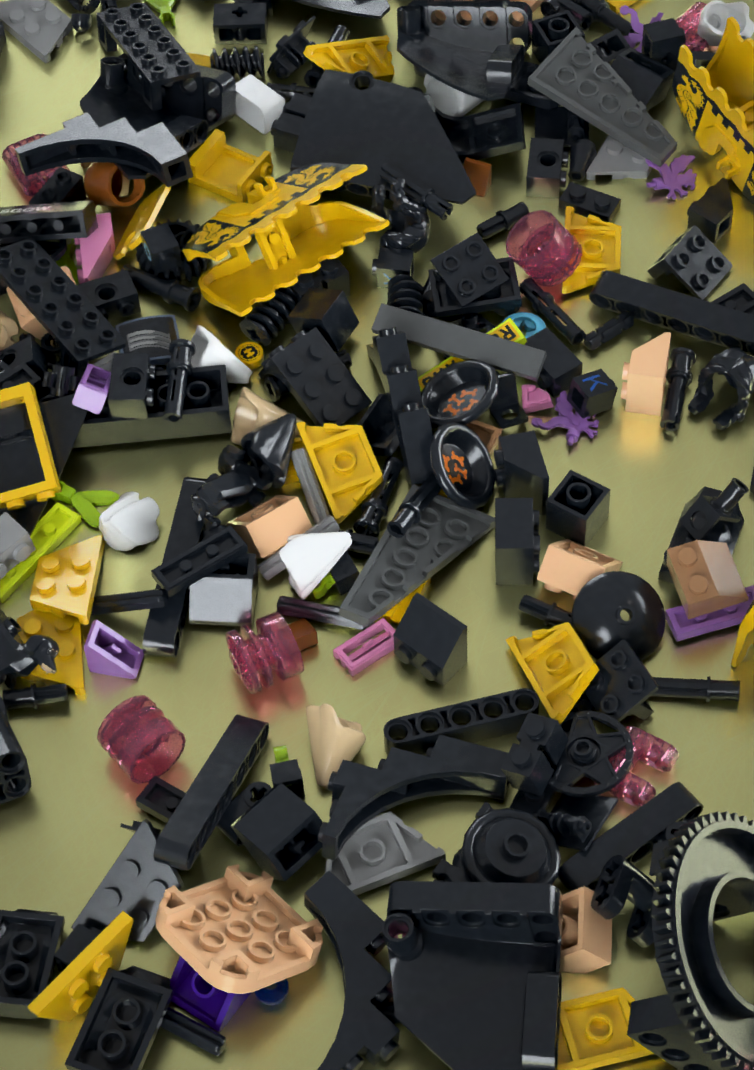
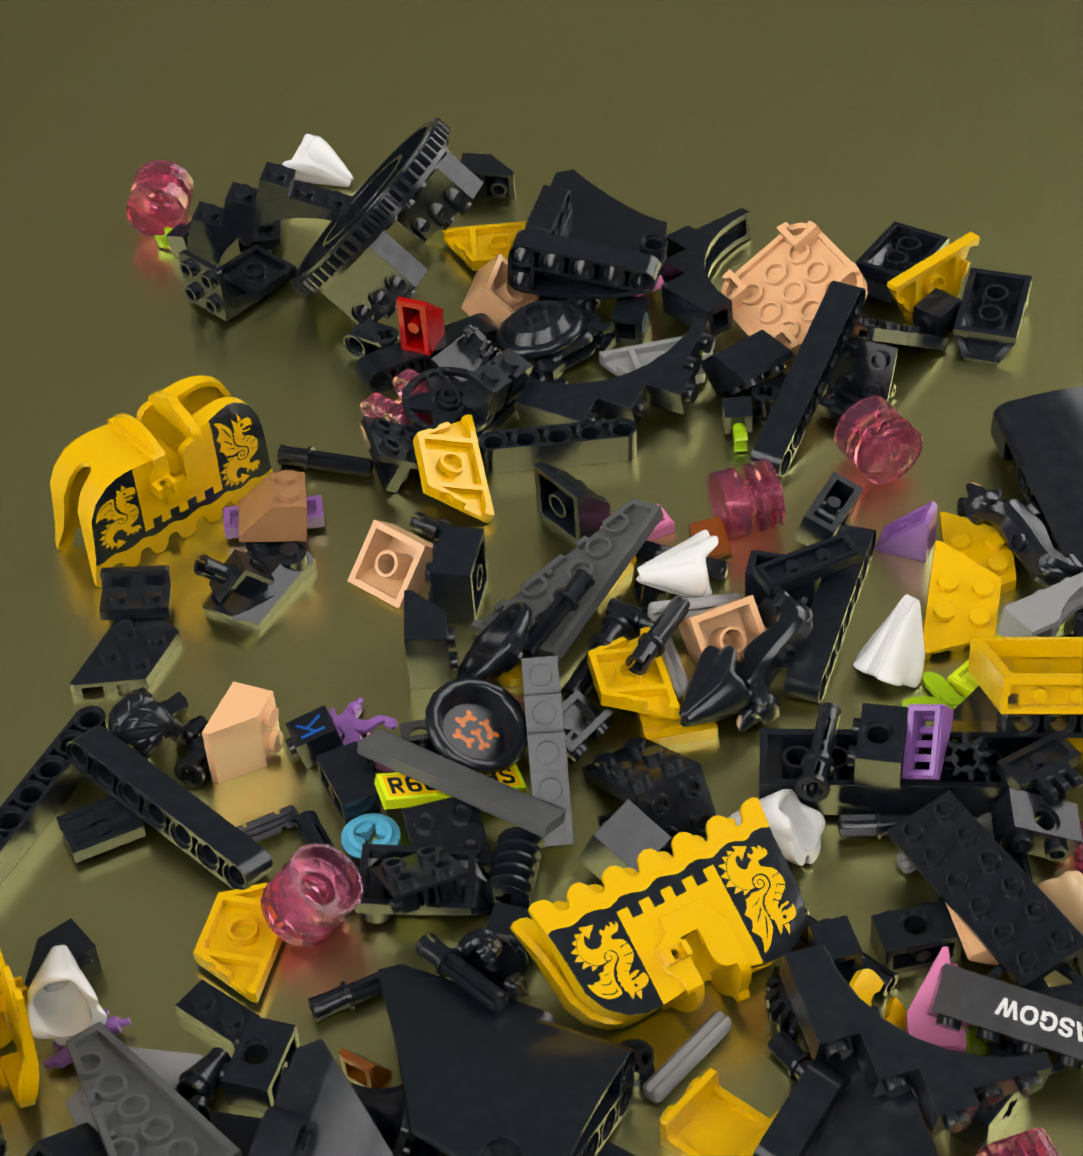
camera: 170 degrees left, 10 degrees down
black axle [91,589,169,615] -> none
slope [115,315,180,365] -> none
tan hat [231,387,307,445] -> none
tan hat [306,704,366,789] -> none
black head [545,470,611,546] -> none
black dish [571,571,666,661] -> none
black connector [591,855,655,947] -> none
black bracket [647,225,733,300] -> none
none -> white hat [26,945,107,1046]
none -> red slope [396,297,445,356]
none -> black axle [626,596,690,675]
none -> black axle [767,1032,812,1080]
none -> black brick [795,472,863,546]

